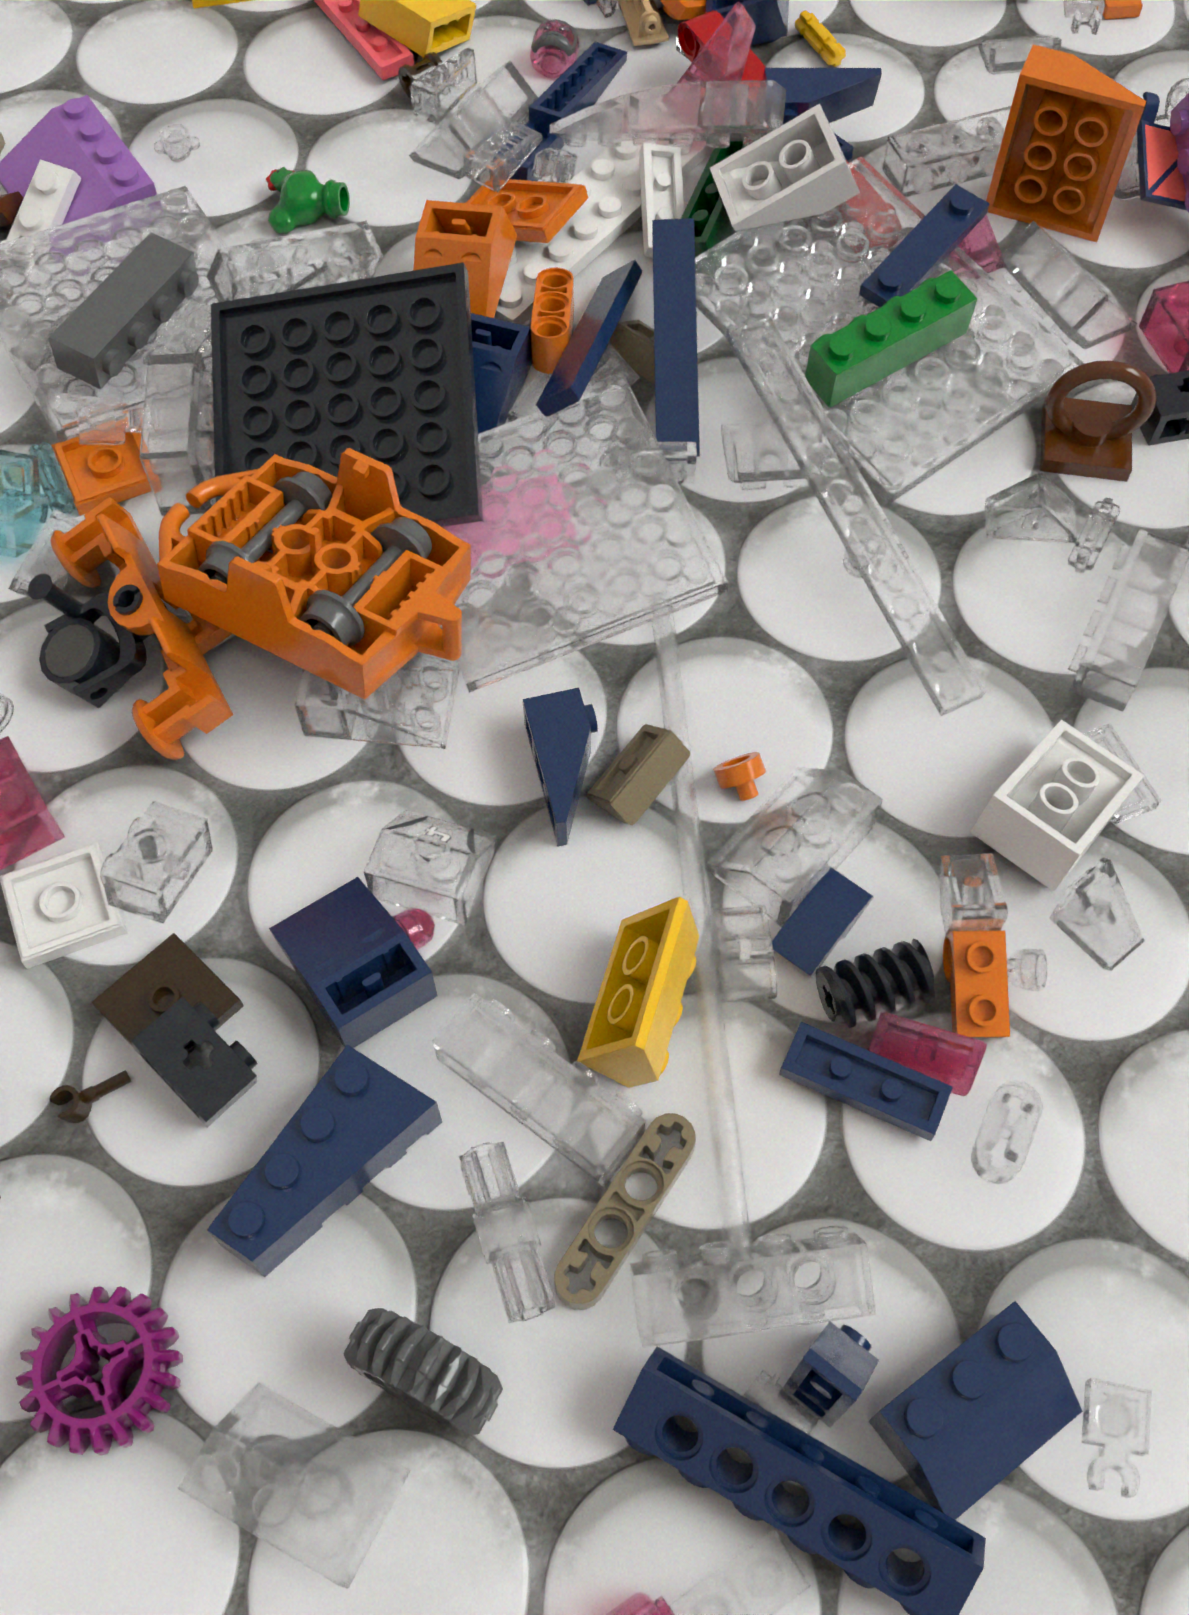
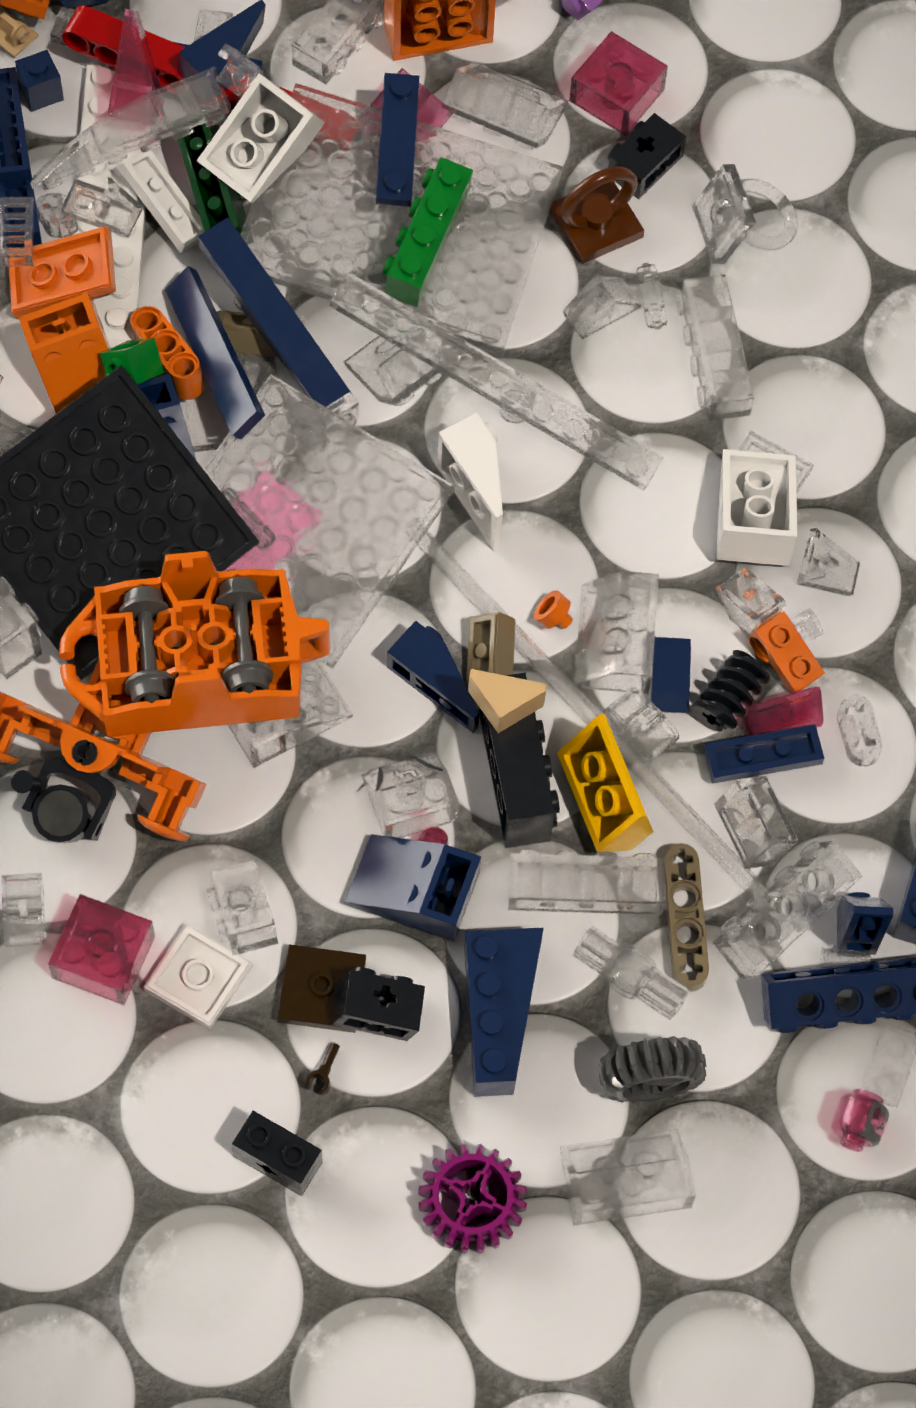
camera: 40 degrees left, 5 degrees up
none -> dark blue brick [15,50,64,112]
none -> clear slope [62,177,142,238]
none -> green brick [100,338,164,385]
none -> clear bracket [217,43,266,98]
none -> clear axle [221,488,276,551]
none -> white slope [437,413,503,551]
none -> tan slope [468,669,547,733]
none -> black brick [478,672,560,848]
none -> clear brick [714,776,799,869]

